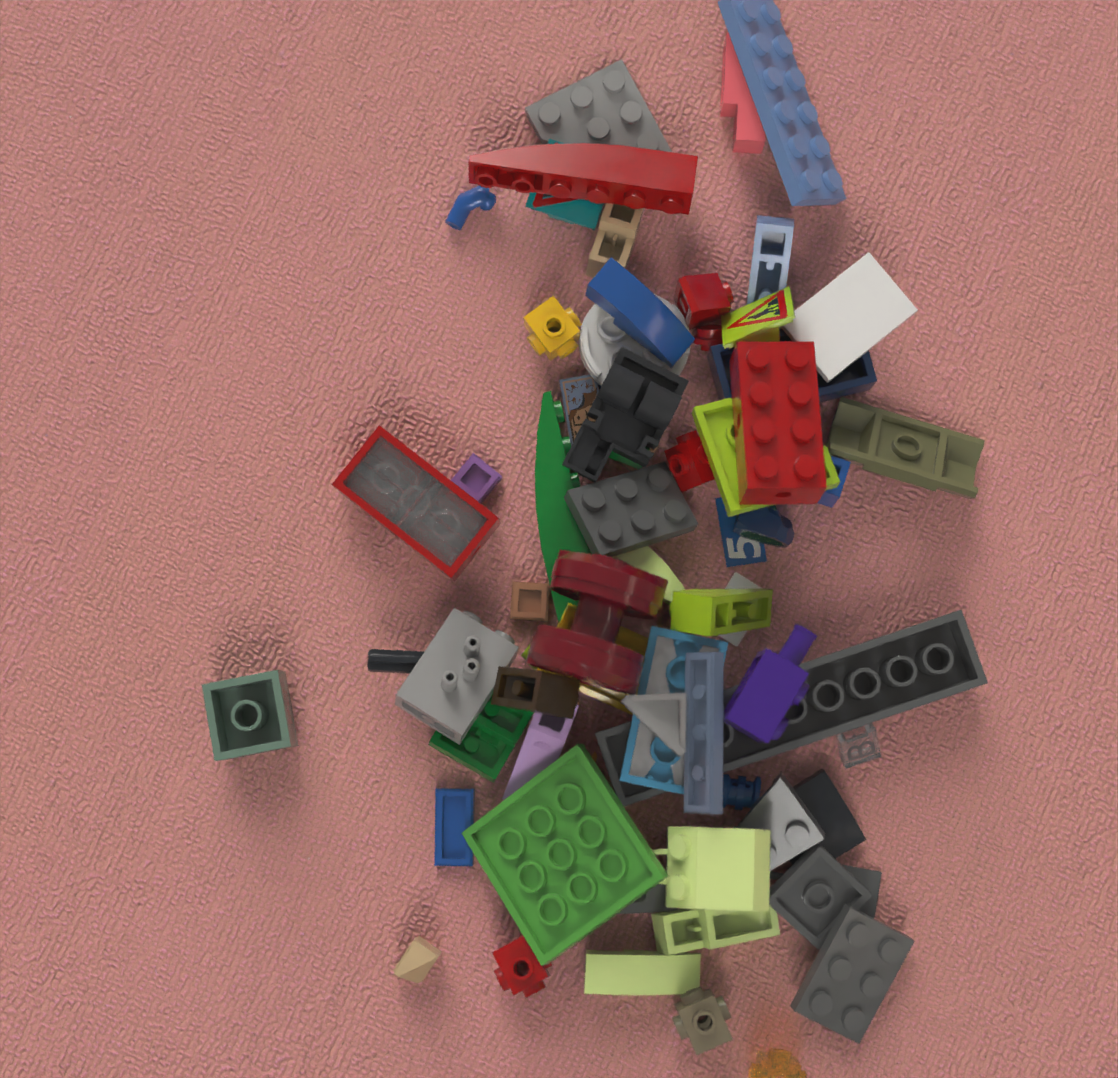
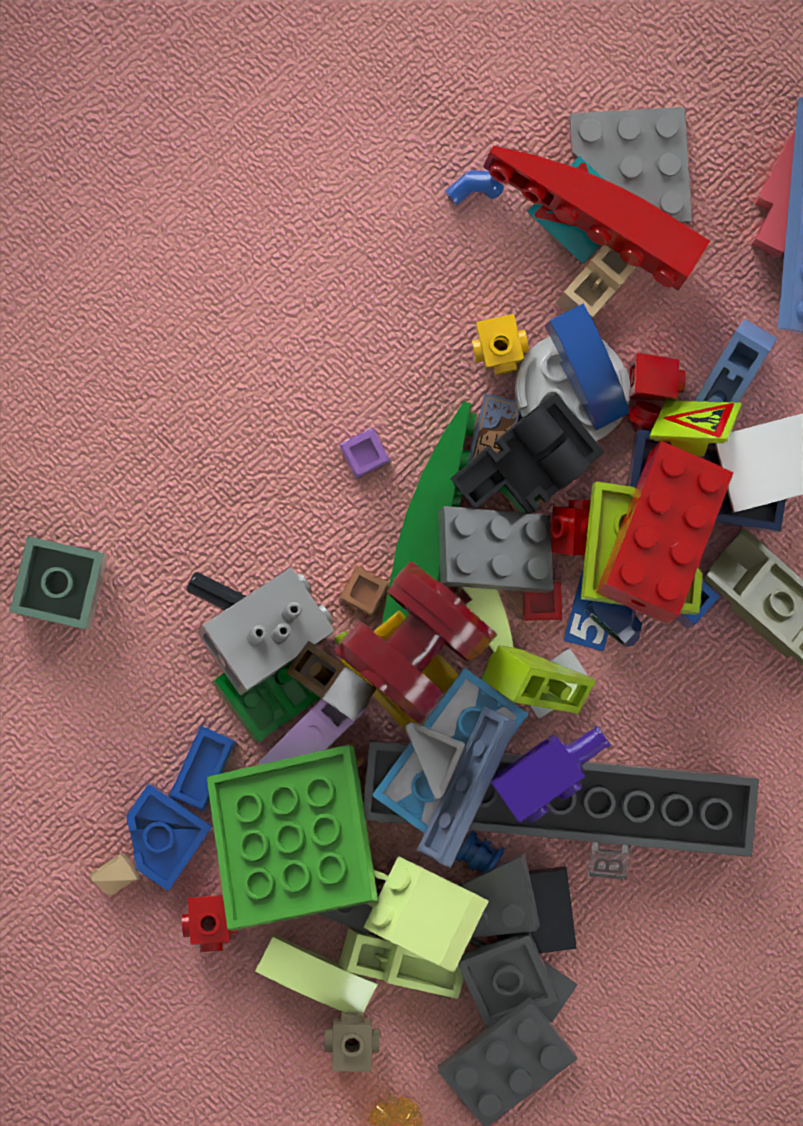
camera: 20 degrees right, 5 degrees up
clear brick [332,425,501,582] -> none
none -> blue plate [126,783,213,891]
none -> red tile [522,581,562,621]

